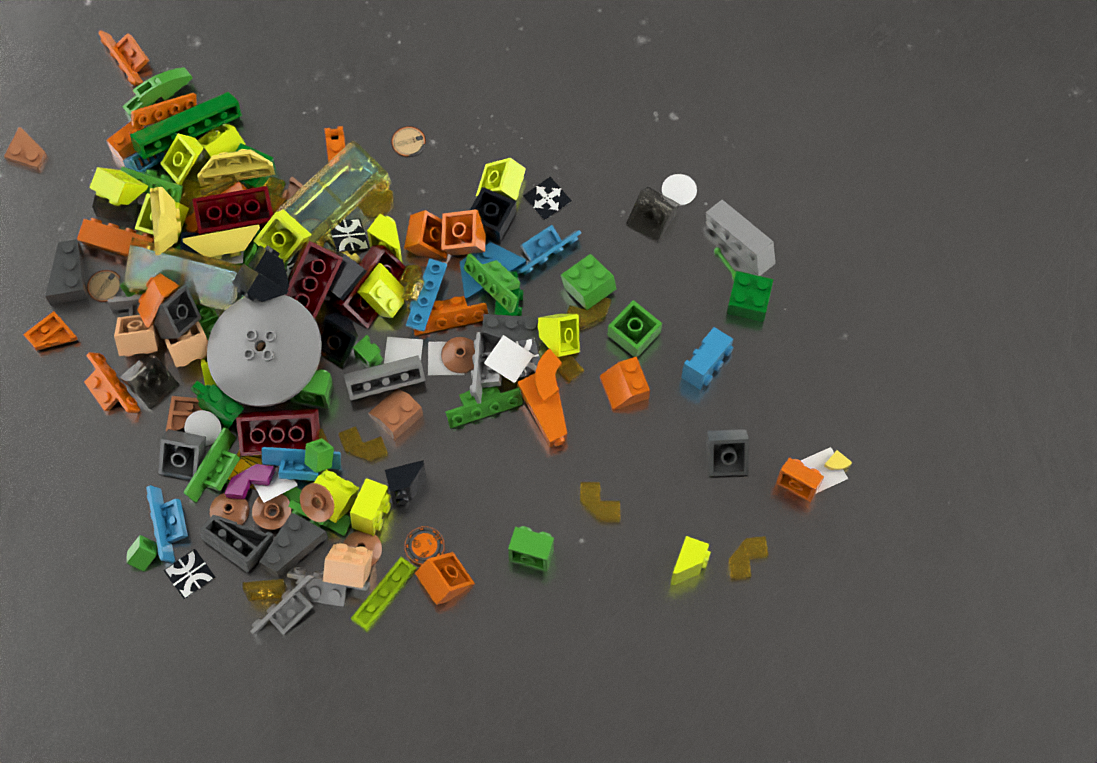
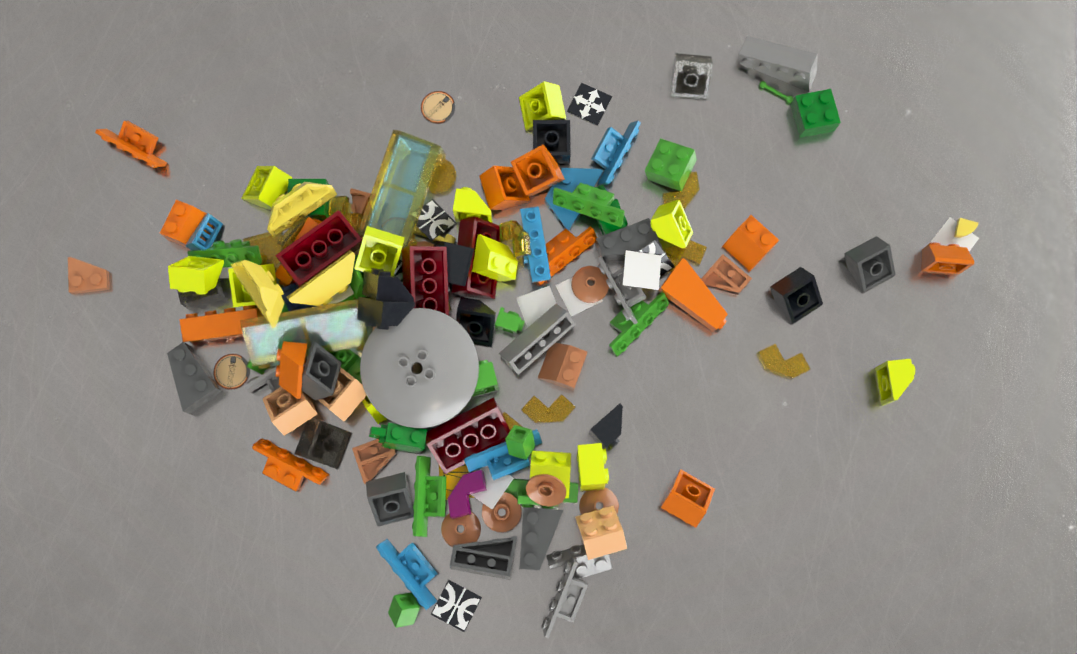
camera: 25 degrees left, 10 degrees up
orange wing [23,311,78,350] -> none
bright green slope [122,67,193,117] -> none
green brick [130,92,242,159] -> none
orange bracket [131,93,197,129] -> none
neon yellow slope [160,133,204,185] -> none
white sticker [184,410,221,446] -> none
clear yellow tile [243,579,288,601] -> none
orange plate [324,126,349,176] -> none
lime tile [351,556,417,632] -> none
tile [405,527,444,565] -> none
bright green brick [508,526,554,571] -> none
orange tile [535,348,562,402] -> none
bright green brick [607,300,662,357] -> none
white sticker [662,174,697,205] -> none
dark azure wedge [681,327,734,390] -> none
clear yellow tile [728,536,769,580] -> none
none -> nougat wing [701,254,752,294]
none -> black slope [770,267,823,324]

